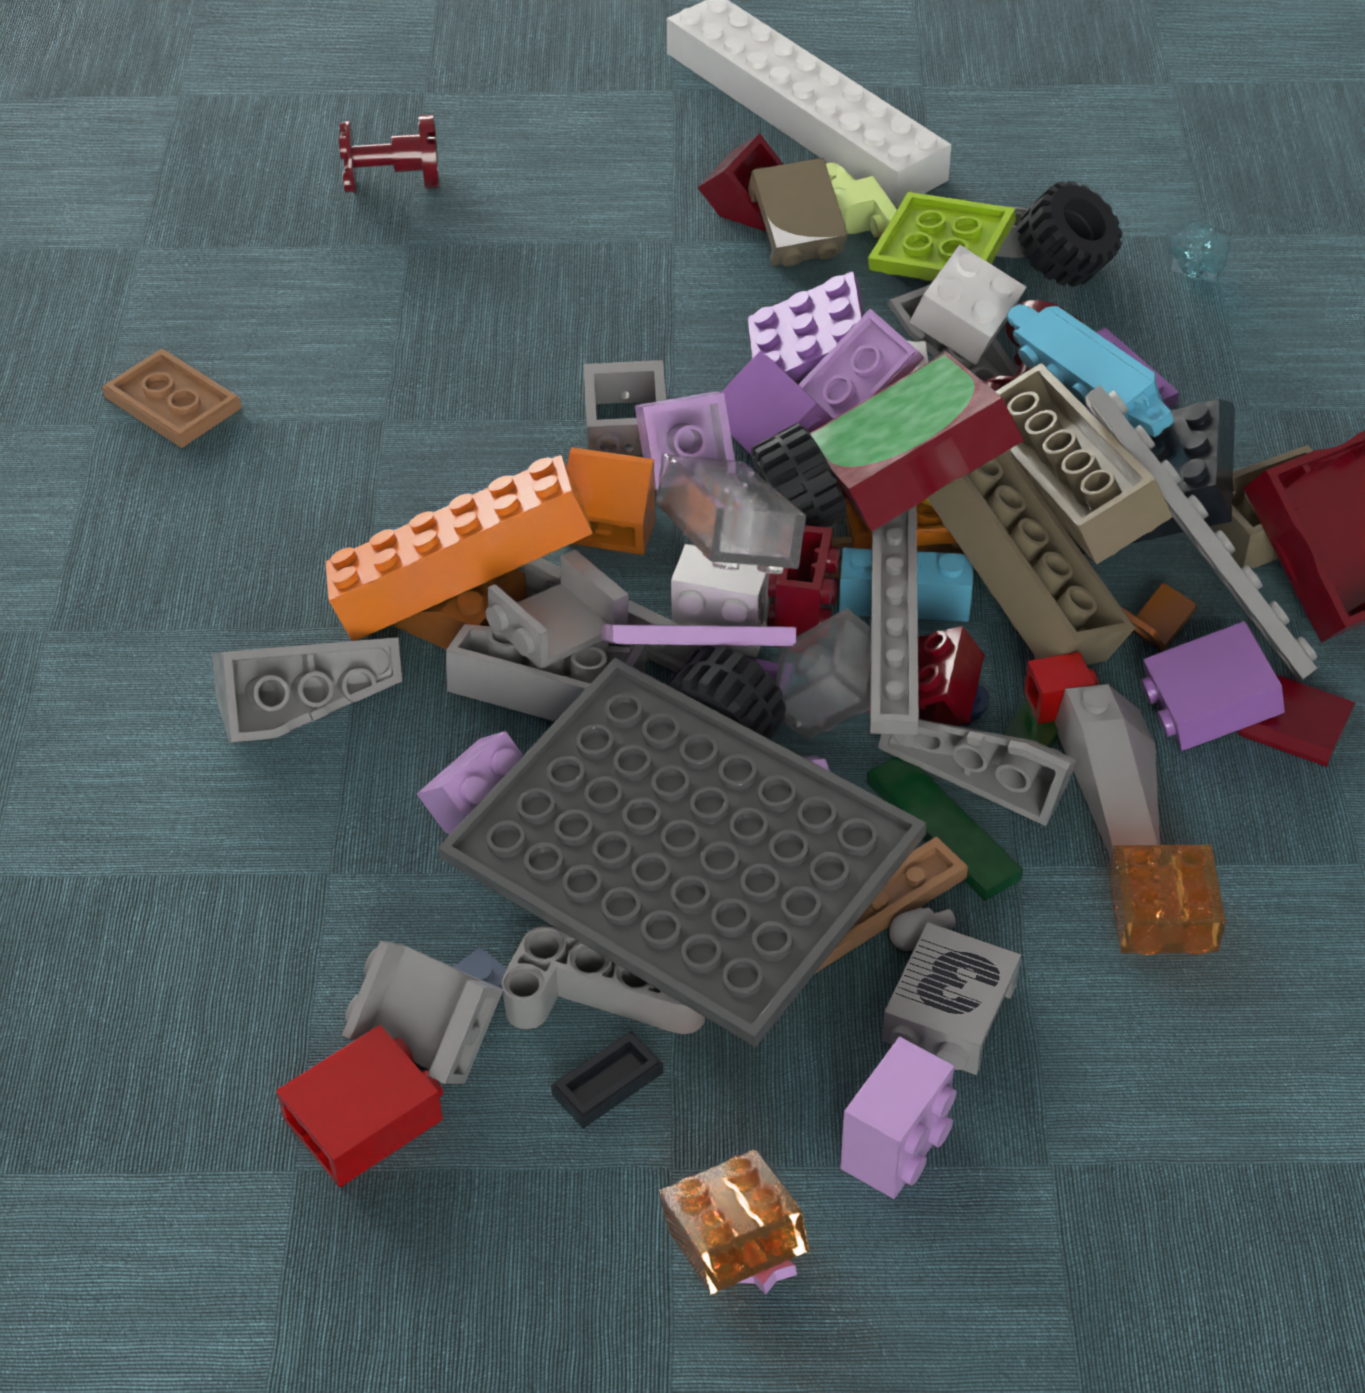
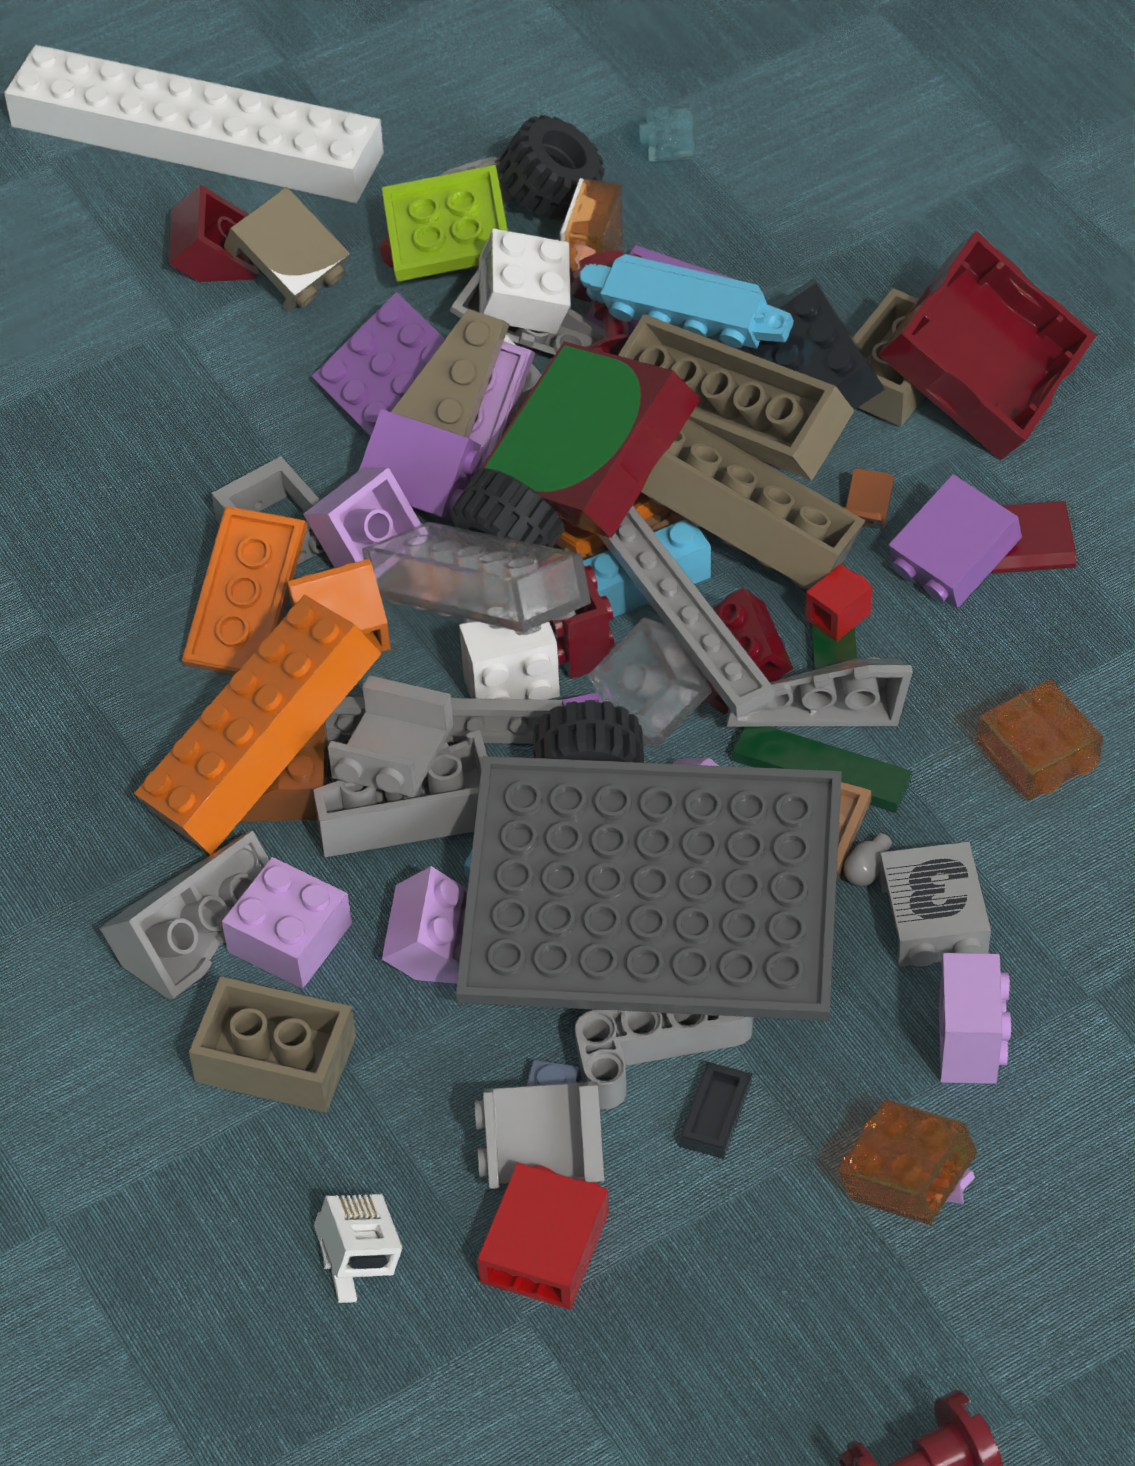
camera: 30 degrees left, 5 degrees up
lavender tile [602,624,796,646] -> none
yellowish green plate [826,162,897,239] -> none
light grey wedge [1055,684,1161,867] -> none
light grey plate [1086,385,1318,682] -> none
none -> orange tile [182,506,308,675]
none -> dark tan brick [189,976,356,1113]
none -> lavender brick [222,857,352,989]
none -> white piece [314,1194,403,1303]
none -> dark tan wing [391,309,509,438]
none -> clear orange piece [560,179,623,271]

